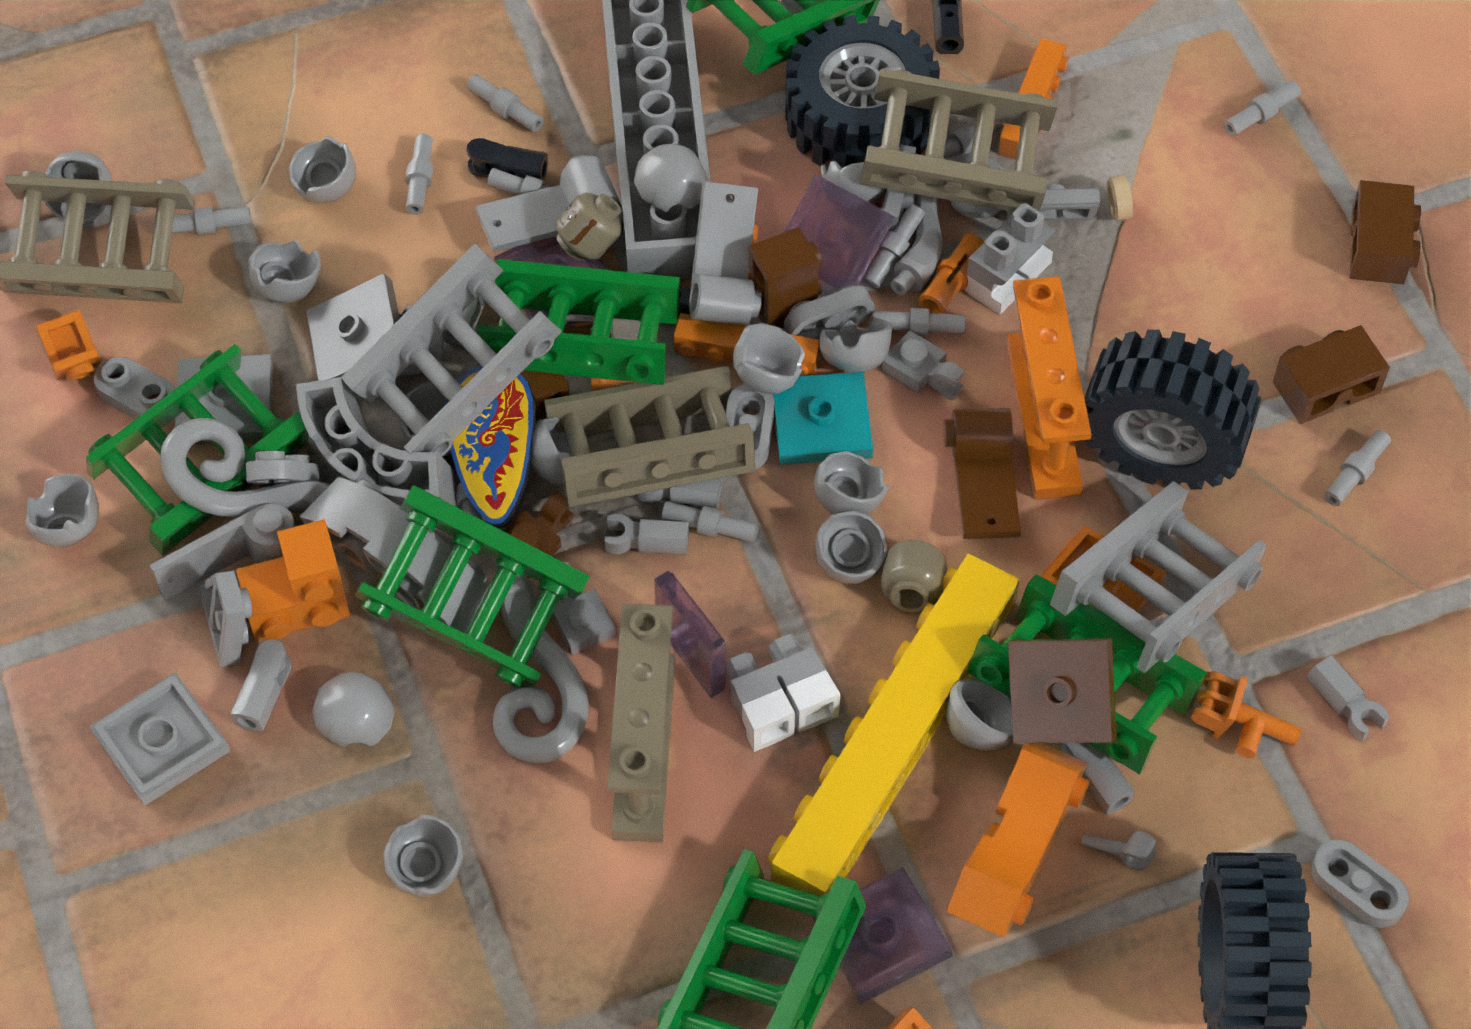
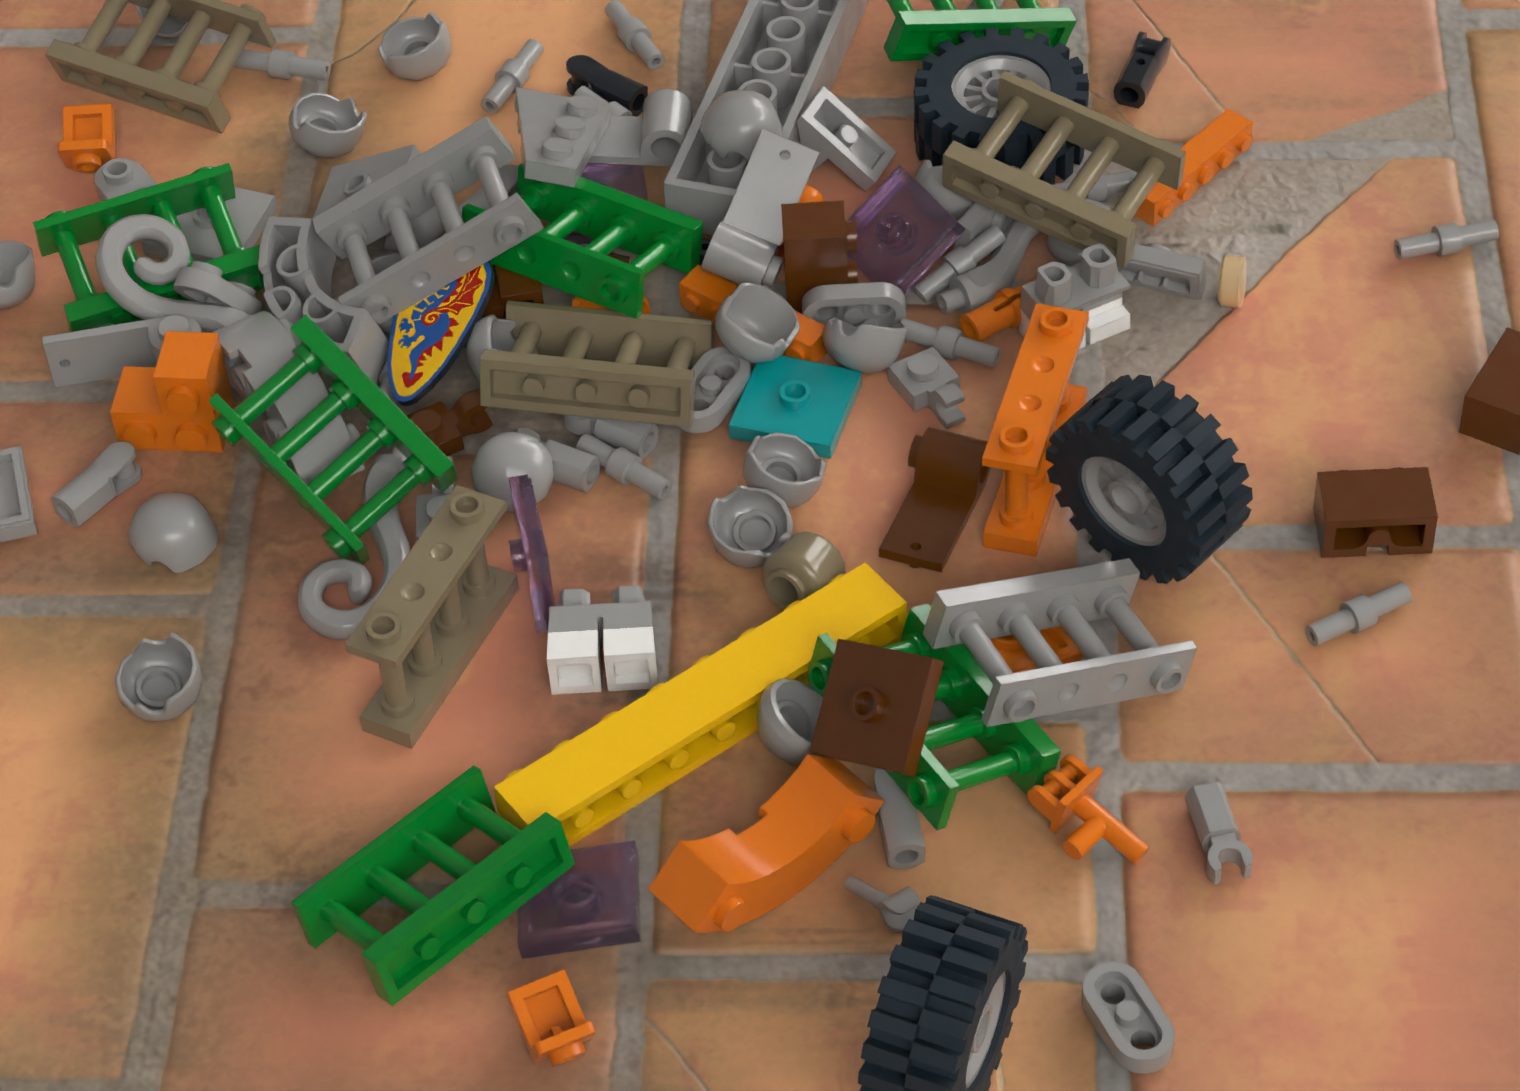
camera: 25 degrees right, 10 degrees down
light grey wing [198,570,252,668] -> none
dark tan head [556,192,623,260] -> none
none -> light grey hair [471,432,554,514]
none -> light grey wing [514,87,612,188]
none -> light grey slope [797,85,897,191]

